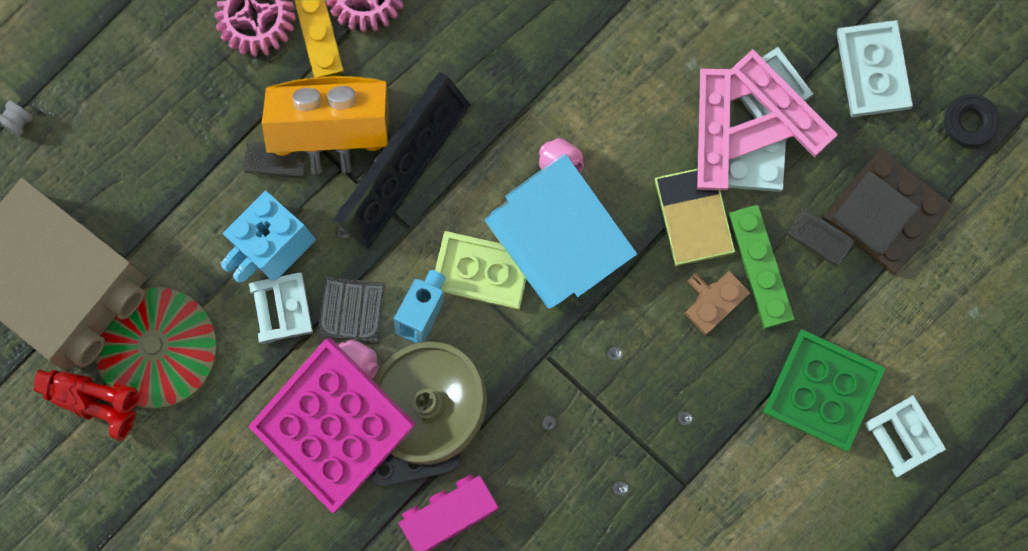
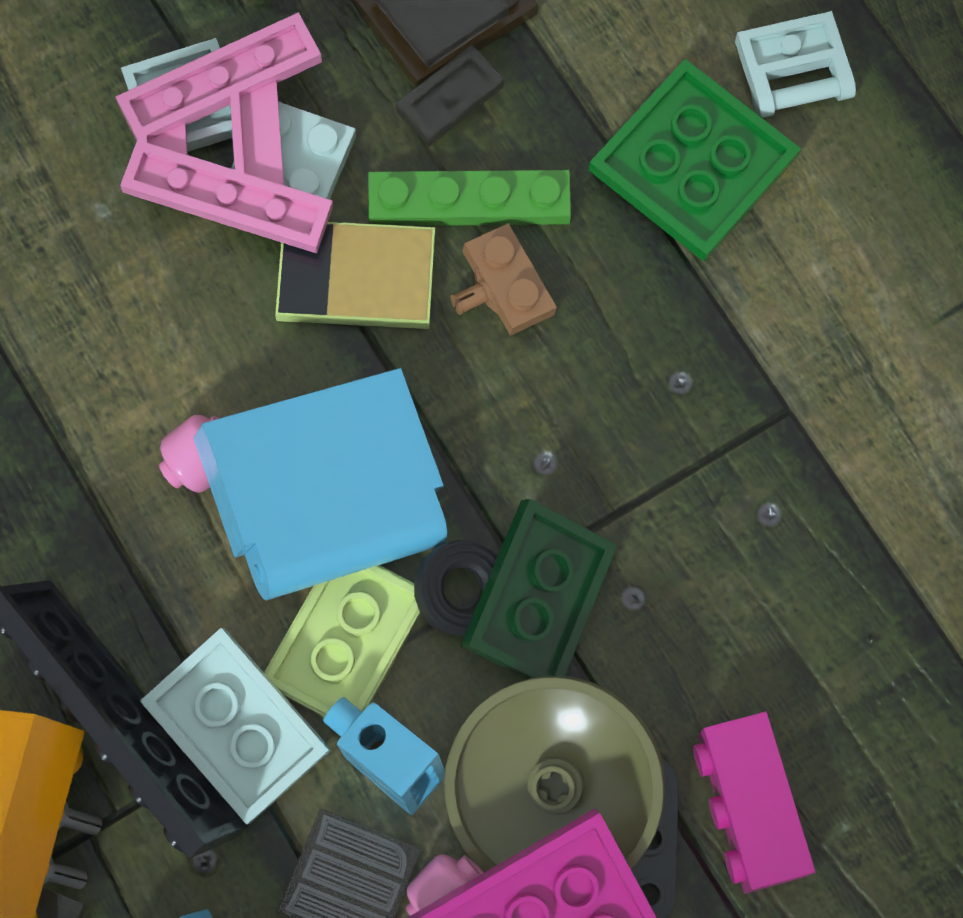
camera: 85 degrees left, 5 degrees down
none -> light aqua plate [140,628,331,824]
none -> black tyre [414,540,498,636]
none -> dark green plate [460,499,618,679]

